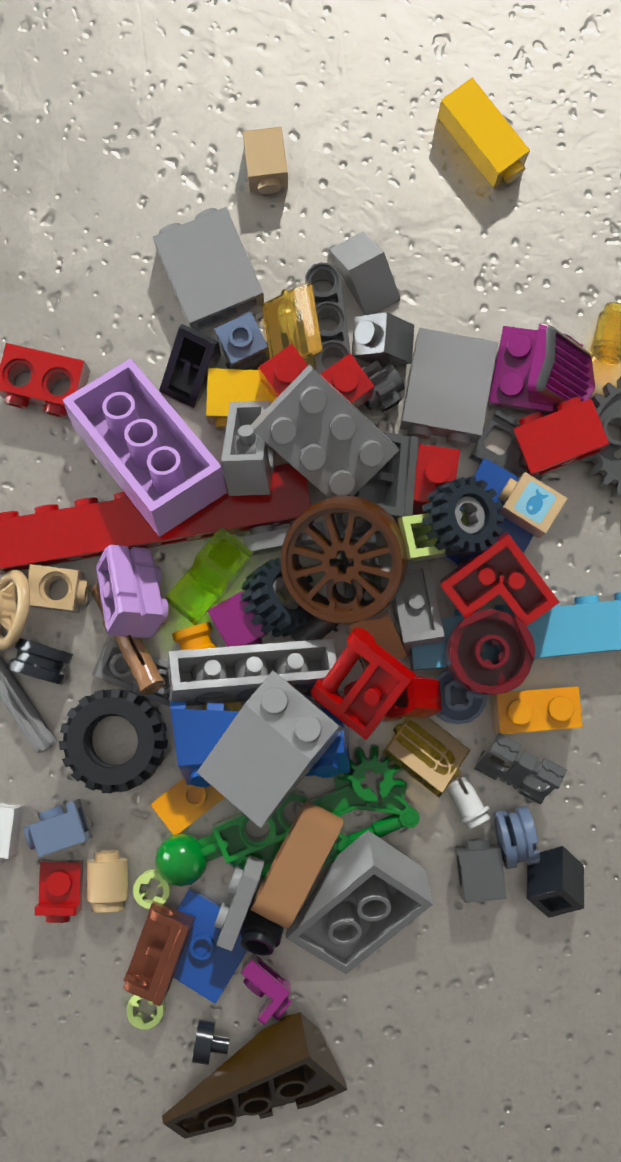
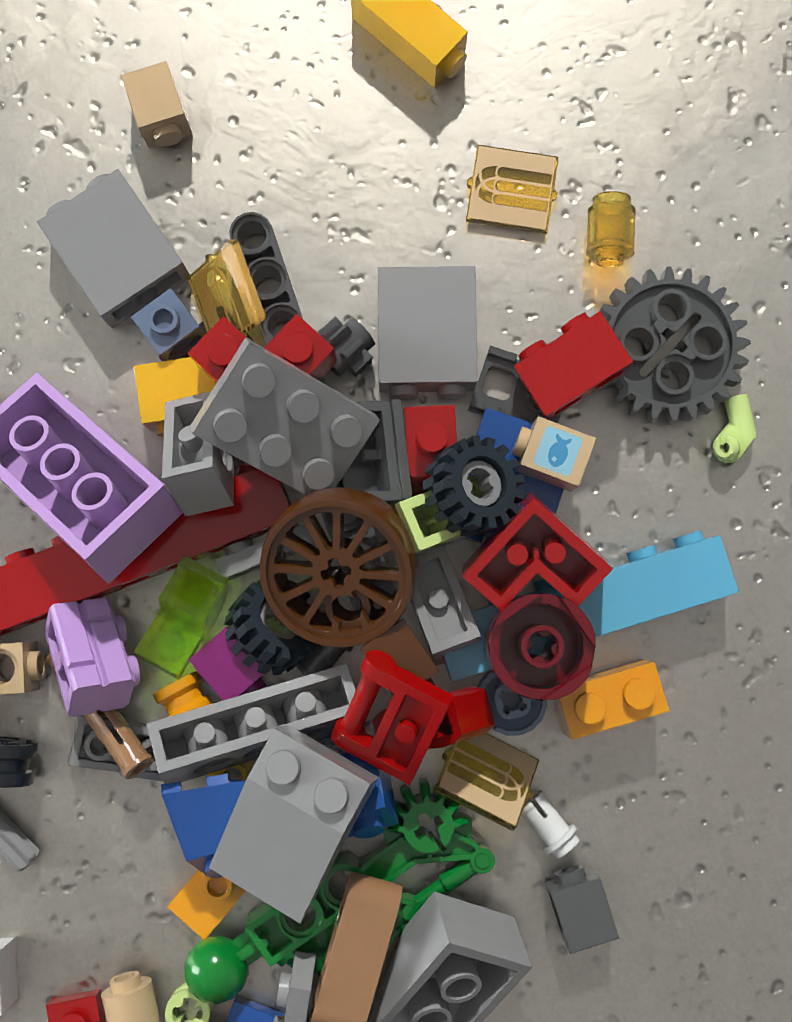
camera: 10 degrees left, 0 degrees up
sand blue brick [24,799,92,857] -> none
black tyre [59,689,168,794] -> none
black slope [159,324,222,408] -> none
light grey slope [329,232,401,315] -> none
dark grey brick [352,312,414,367] -> none
dark grey piece [474,733,567,804] -> none
magenta piece [489,324,596,417] -> none
sand blue wheel [493,806,540,869] -> none
black panel [526,846,584,918] -> none
none -> piece [466,145,559,234]

